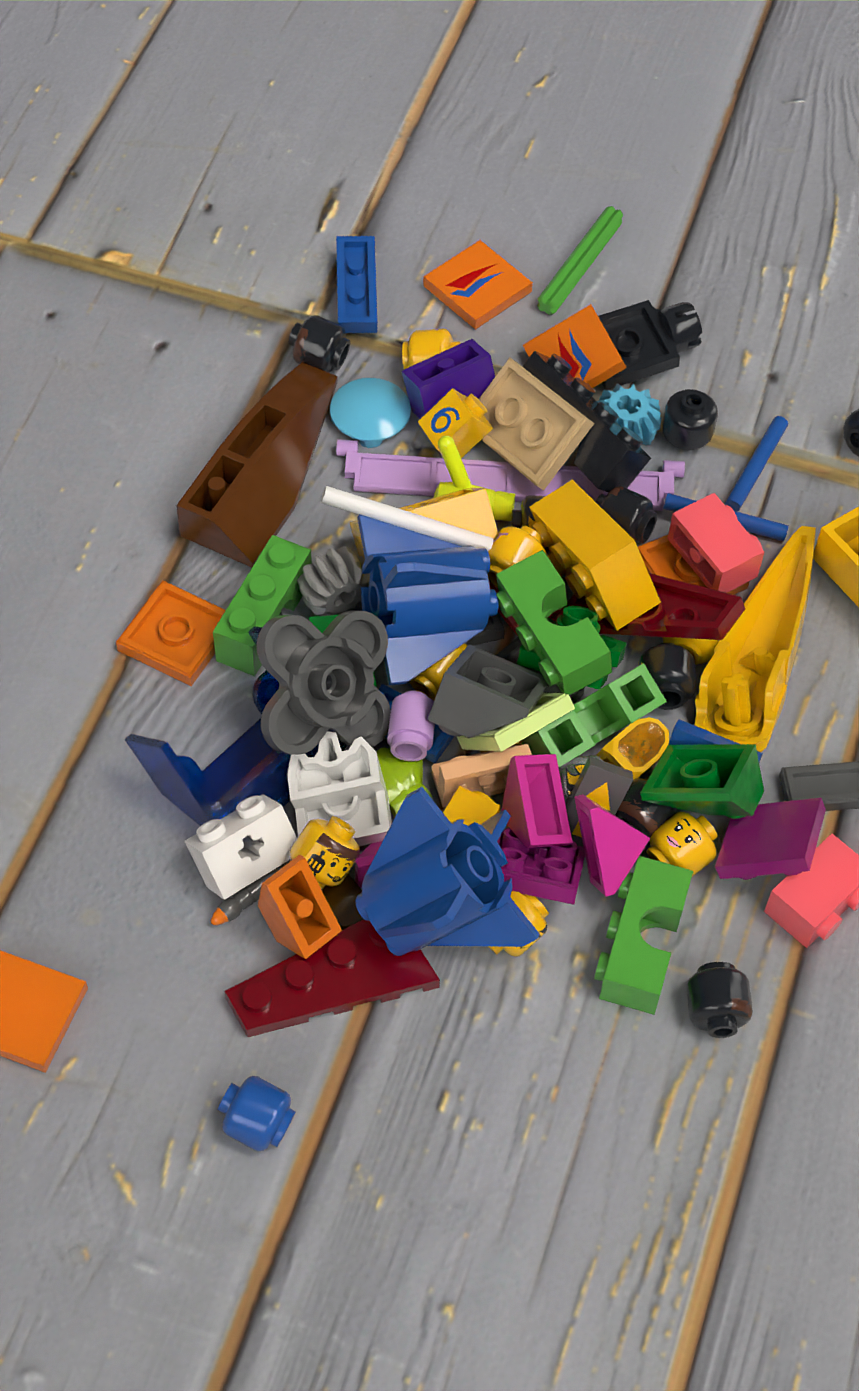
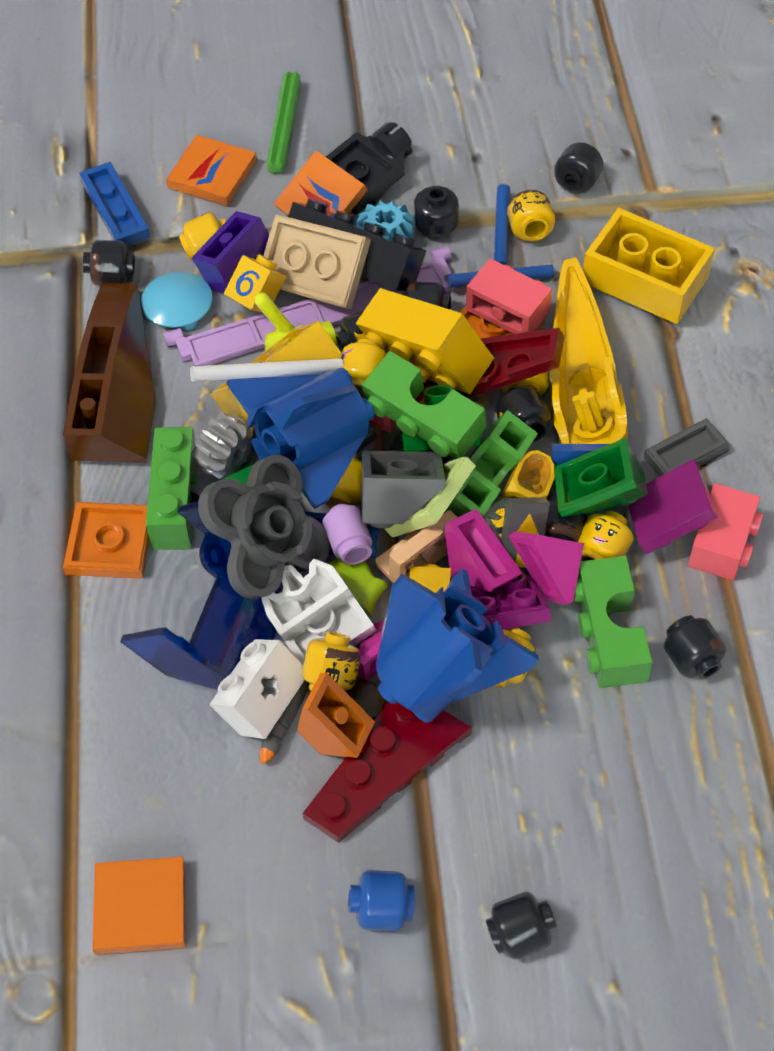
camera: 20 degrees left, 0 degrees up
none -> black head [486,892,557,959]
none -> yellow head [507,190,555,242]

